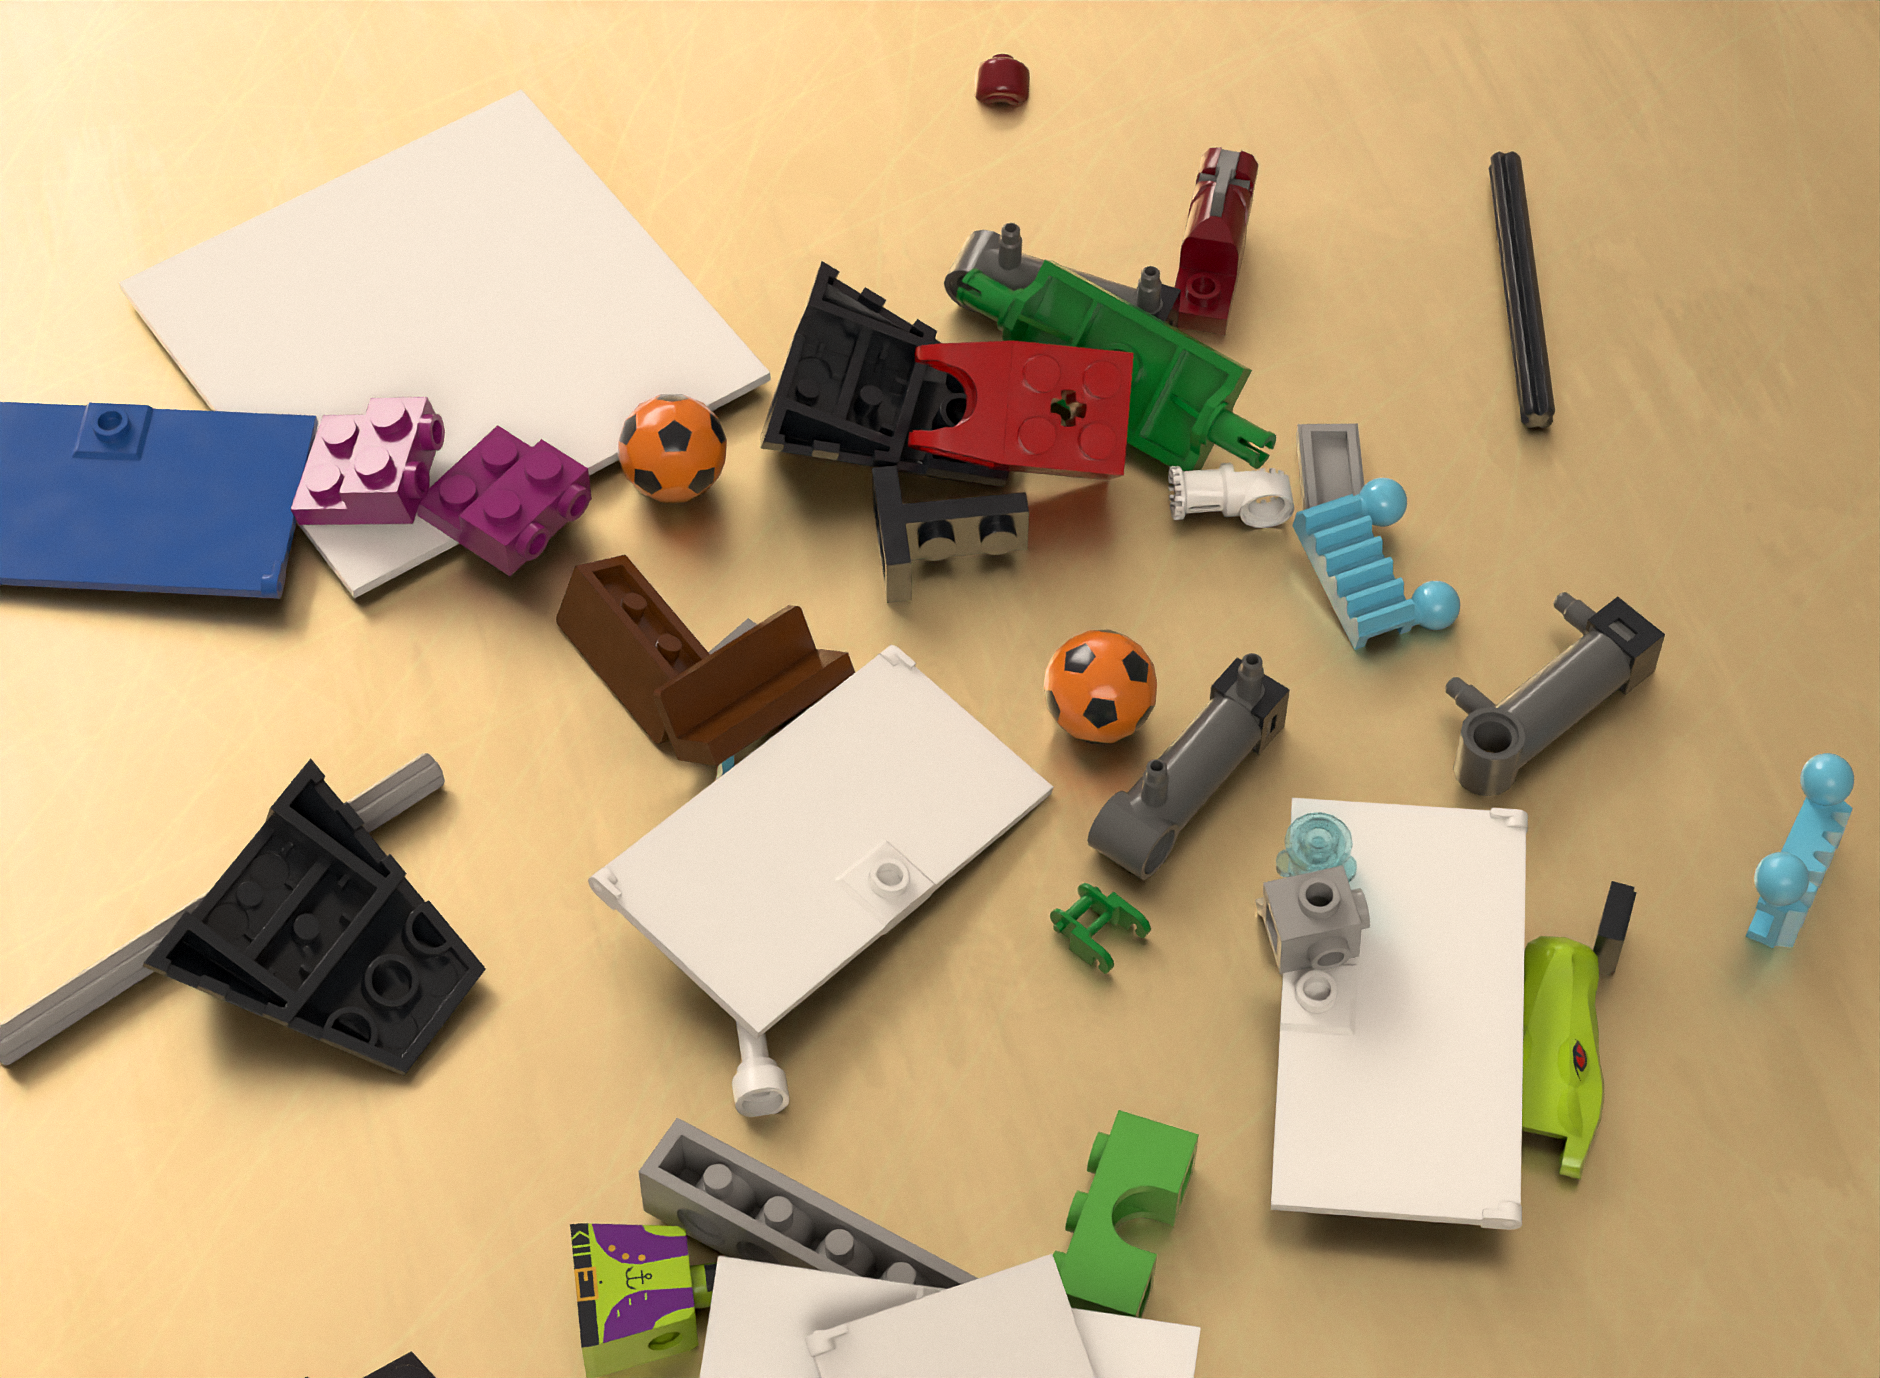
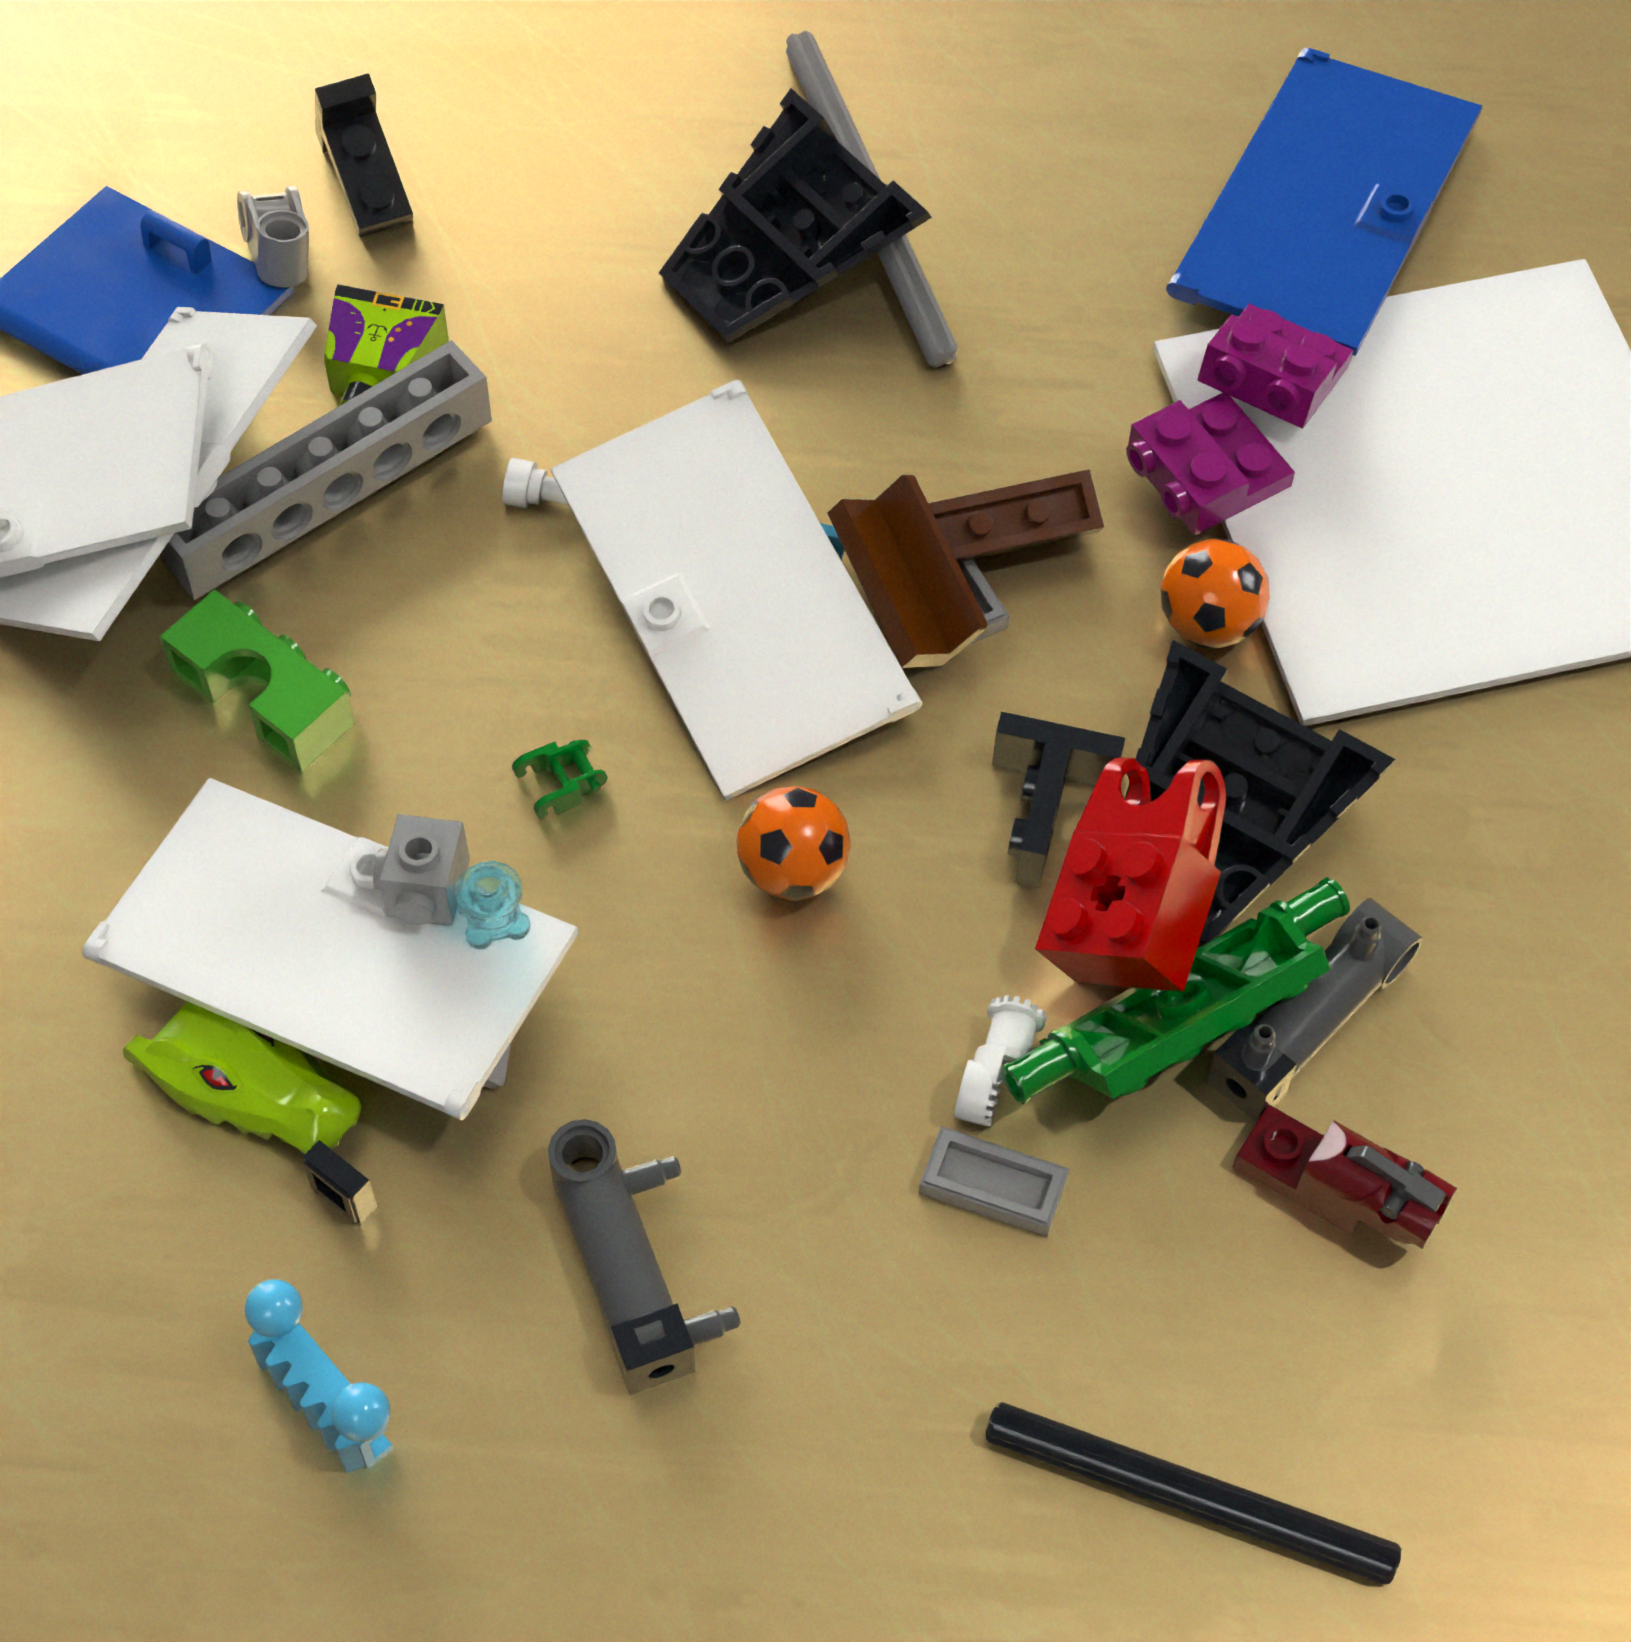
camera: 110 degrees right, 5 degrees up
dark grey piece [1087,653,1290,880] -> none
medium azure gear [1292,477,1460,650] -> none

